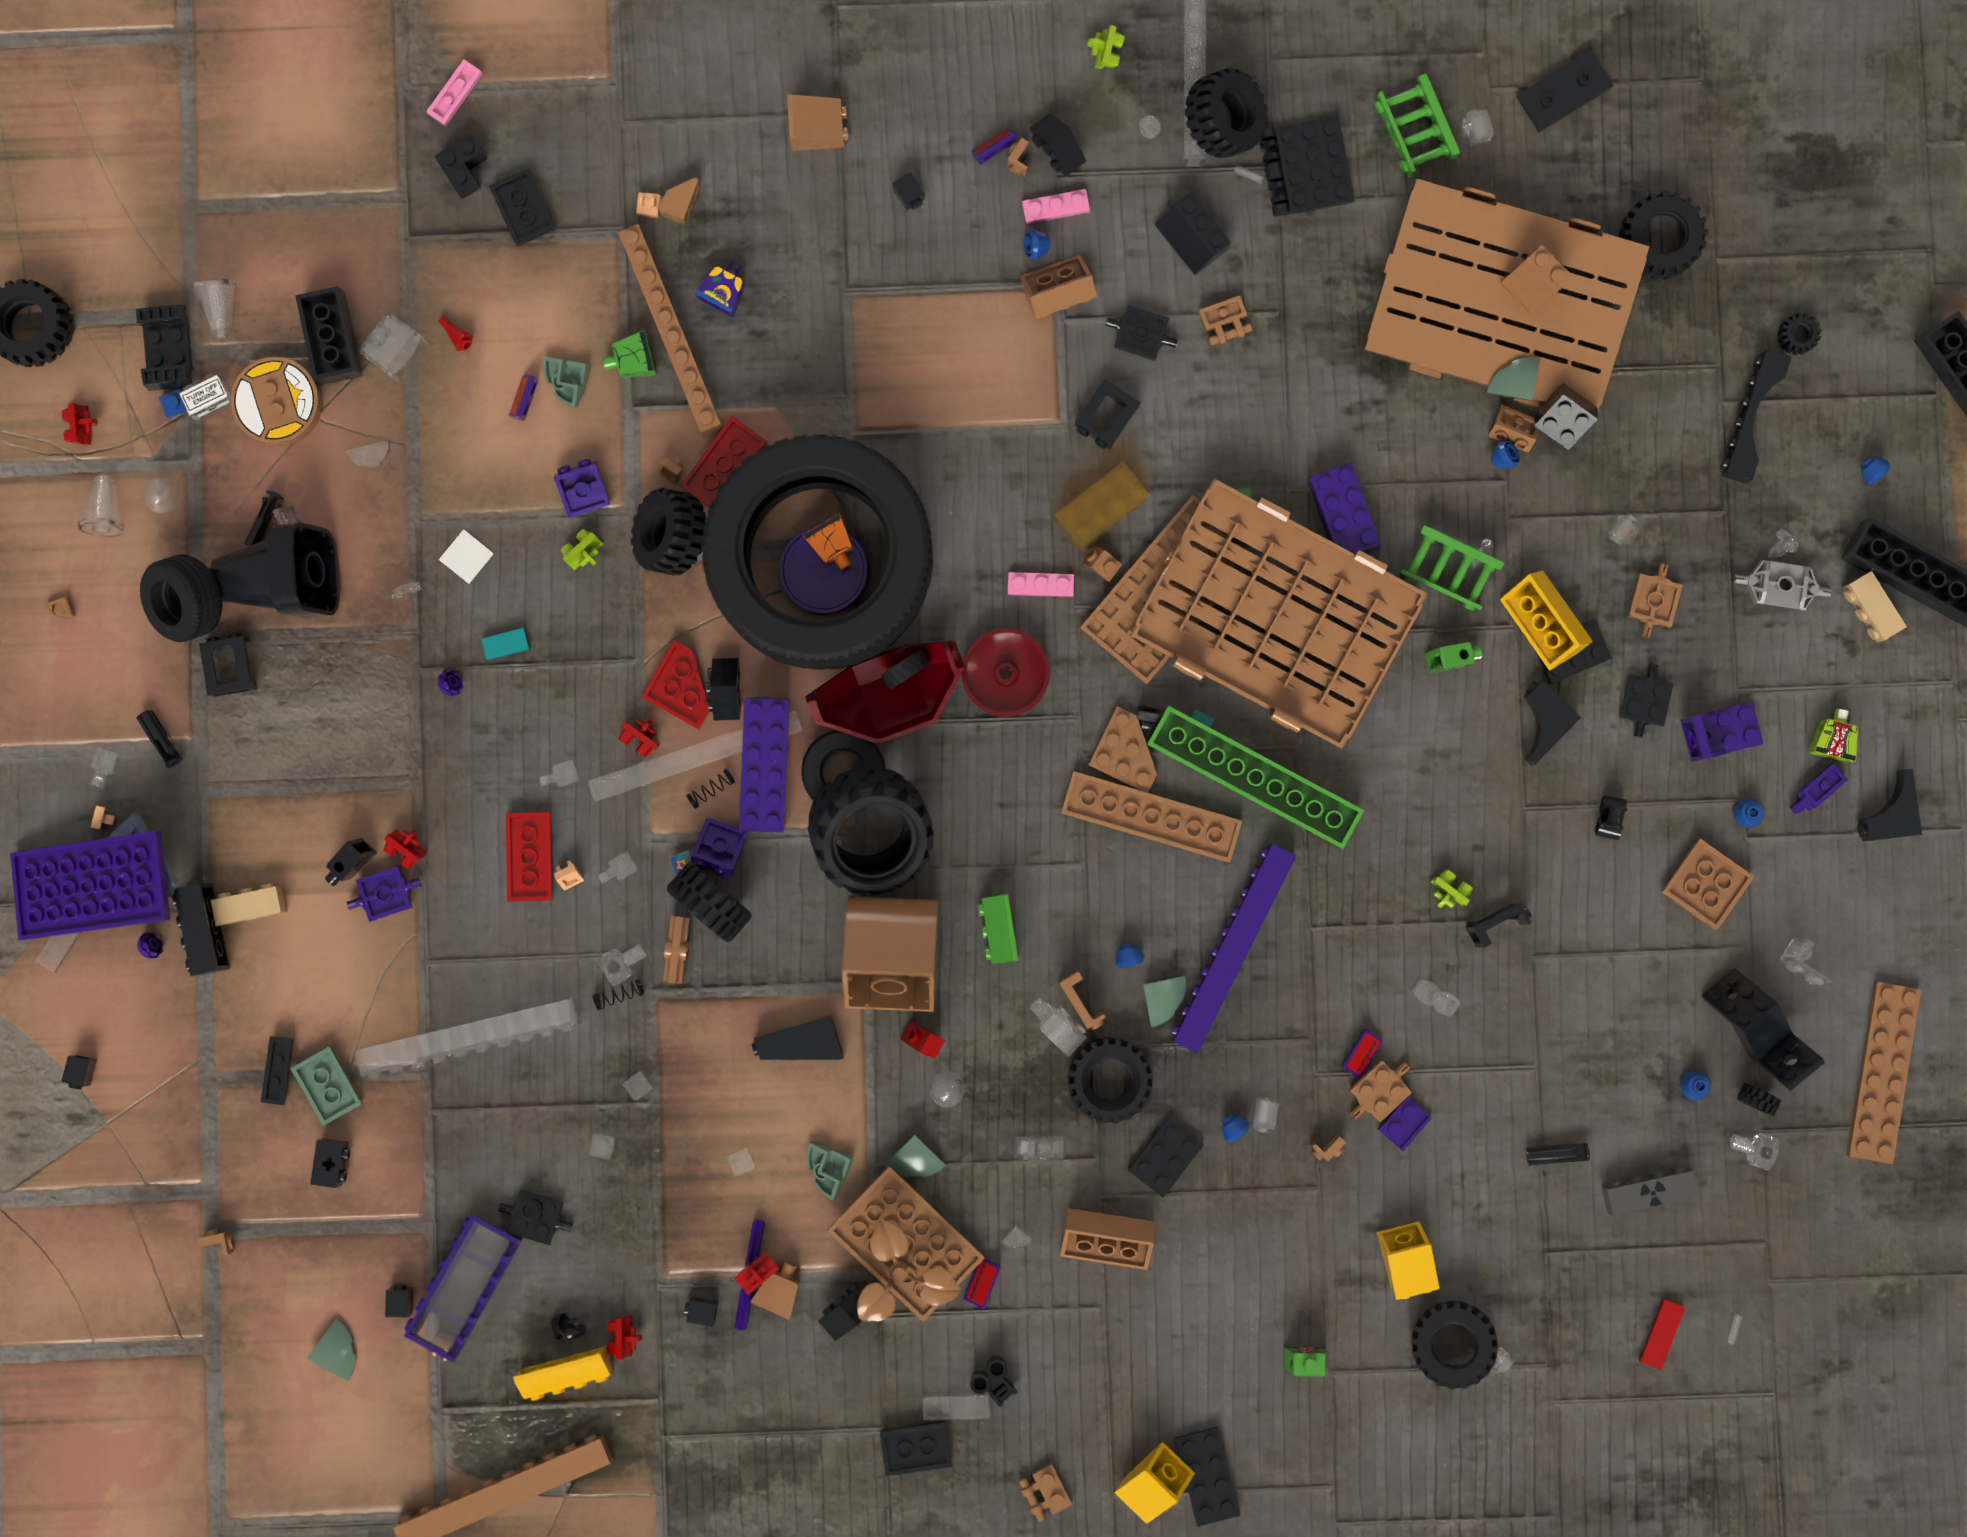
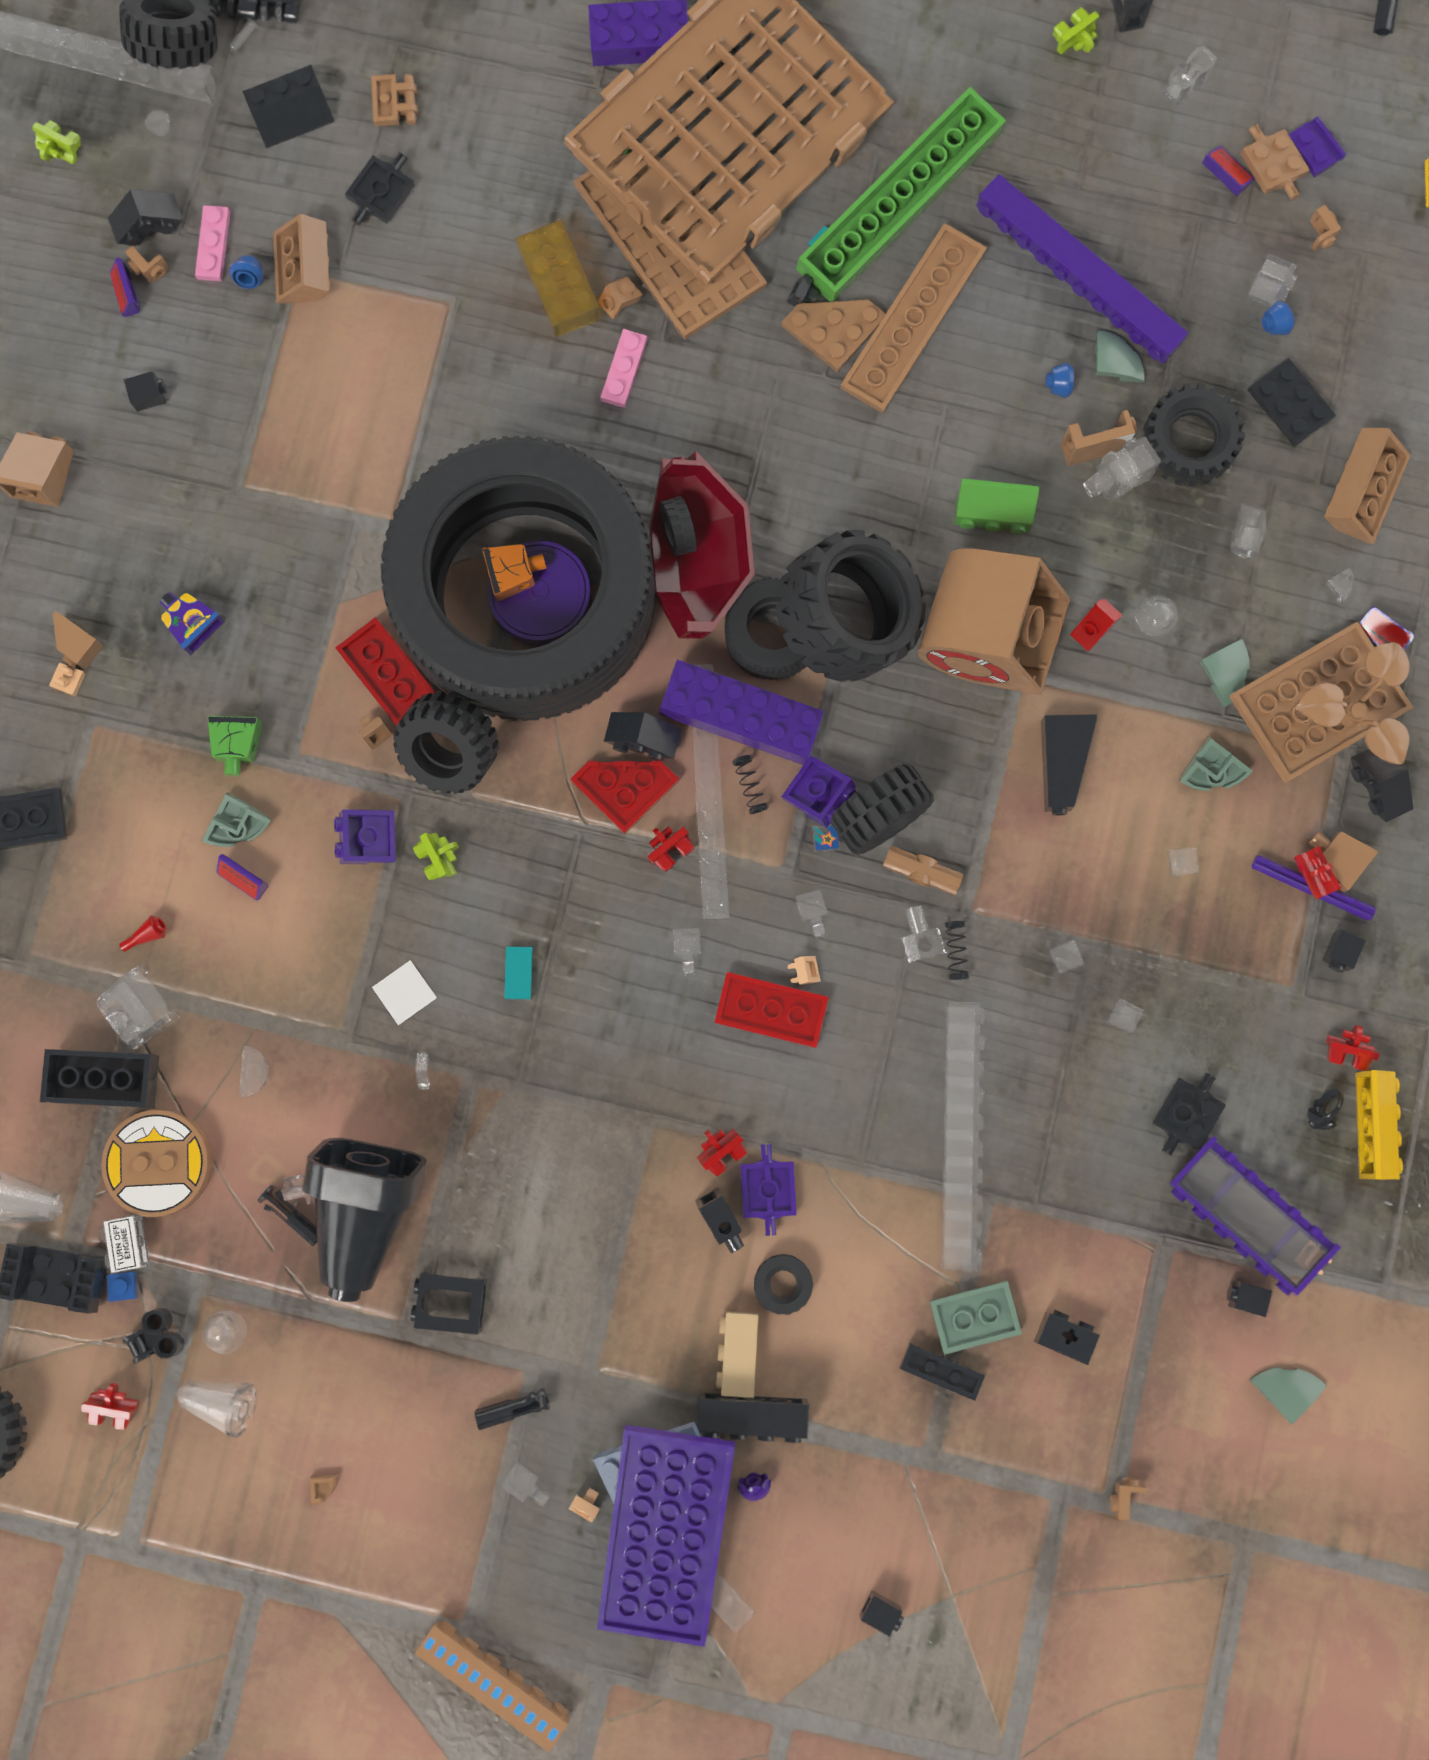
camera: 70 degrees left, 5 degrees down
black tyre [140,554,222,642] -> none
dark purple plate [438,670,463,696] -> none
medium nougat brick [618,224,723,437] -> none
dark red dish [962,628,1050,717] -> none
black panel [1075,379,1141,450] -> none
none -> black piece [122,1308,185,1364]
none -> black tyre [754,1254,813,1315]

